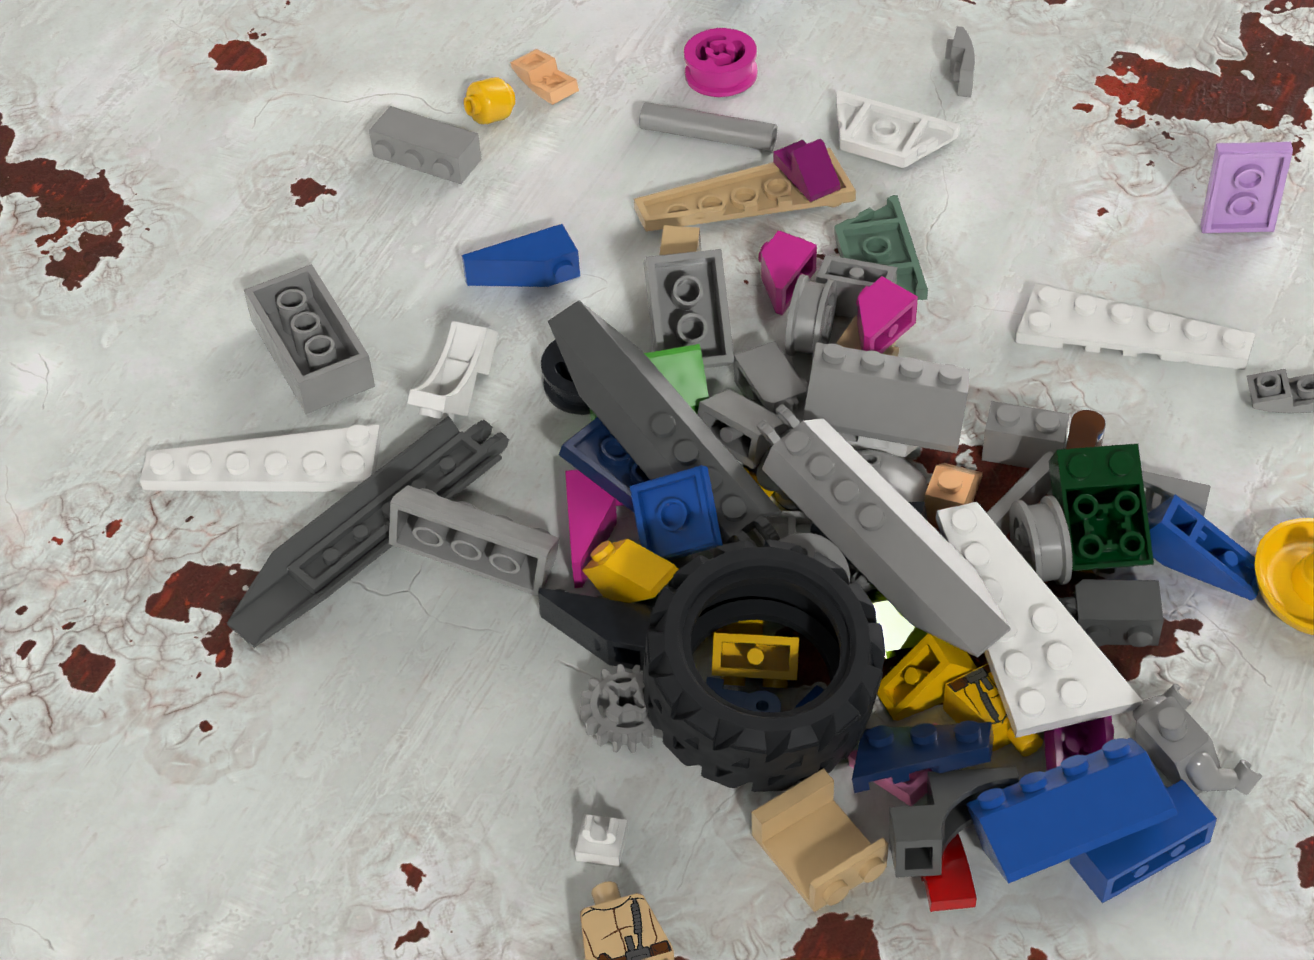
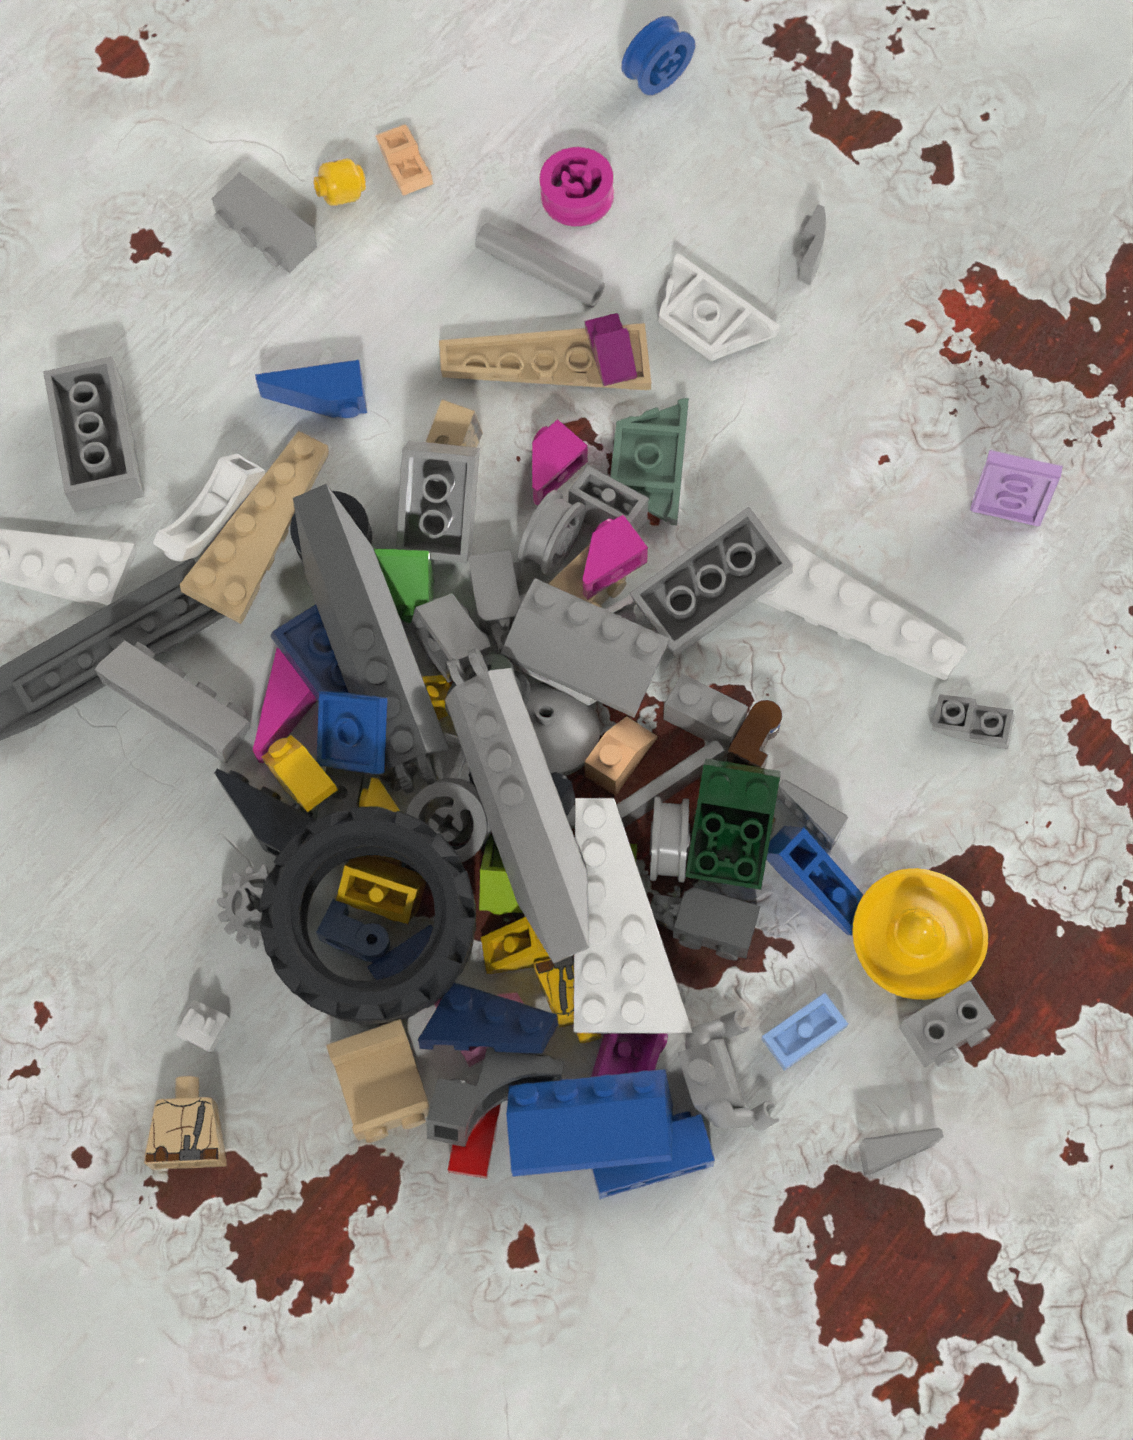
camera: 15 degrees right, 20 degrees up
none -> tan wing [180,431,329,624]
none -> light grey brick [630,507,793,657]
none -> light blue plate [761,993,848,1071]

